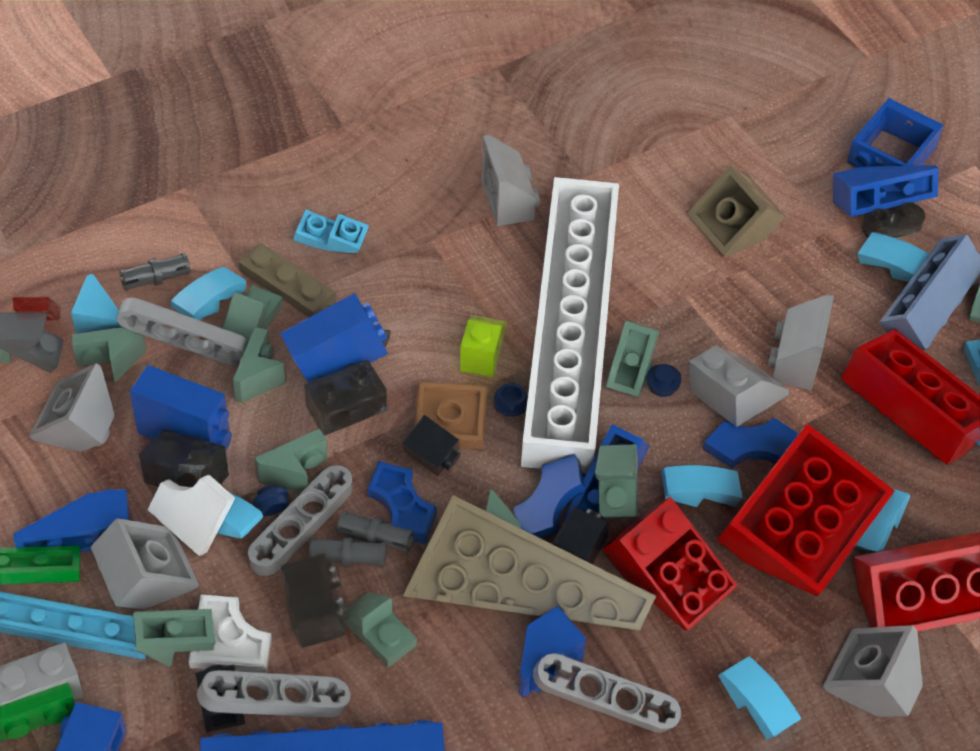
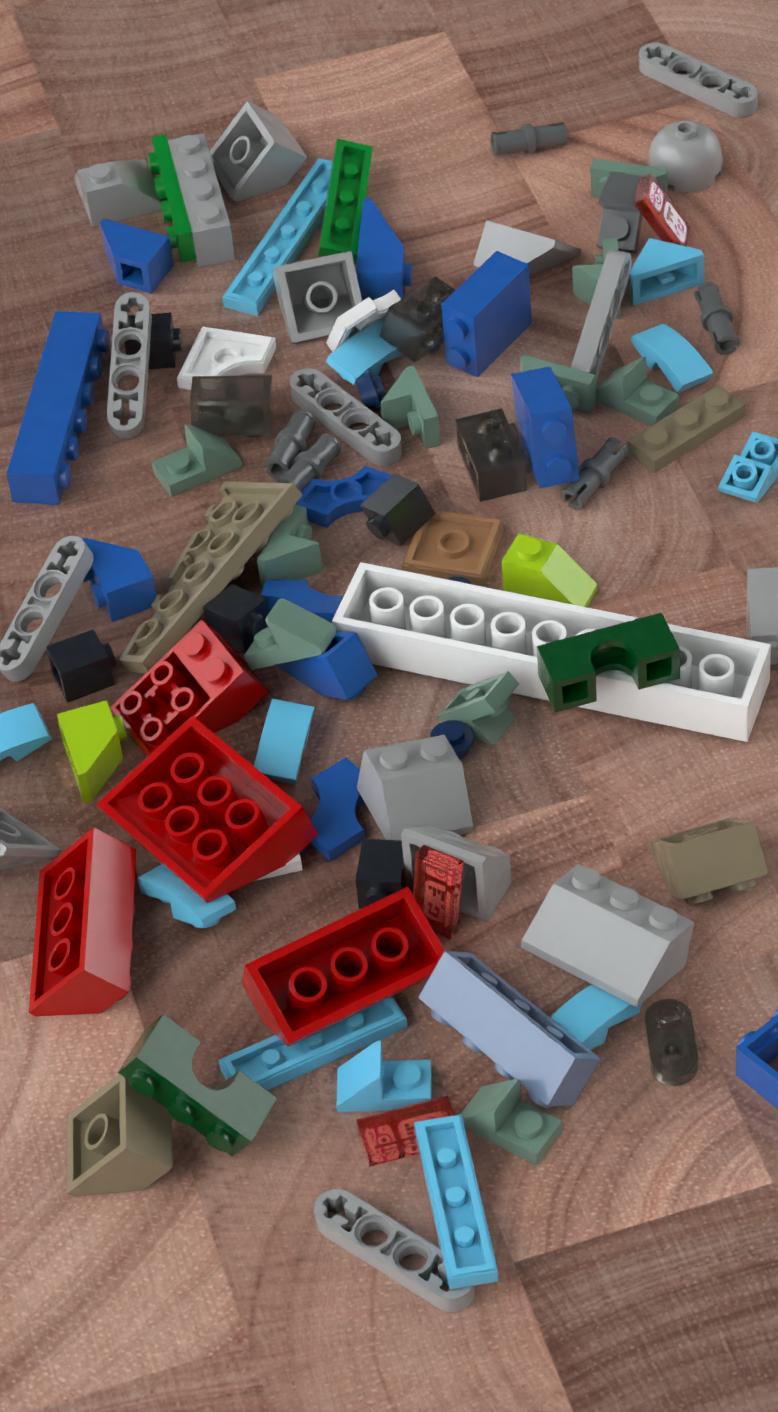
camera: 110 degrees right, 5 degrees down
sand green slope [133,609,215,666] -> none
blue slope [833,165,939,217] -> none
none -> black brick [46,629,117,703]
none -> lime slope [57,700,127,804]
none -> black brick [355,839,407,909]
none -> clear red tile [413,845,464,940]
none -> light grey slope [521,864,694,1007]
none -> dark green arch [537,613,680,713]

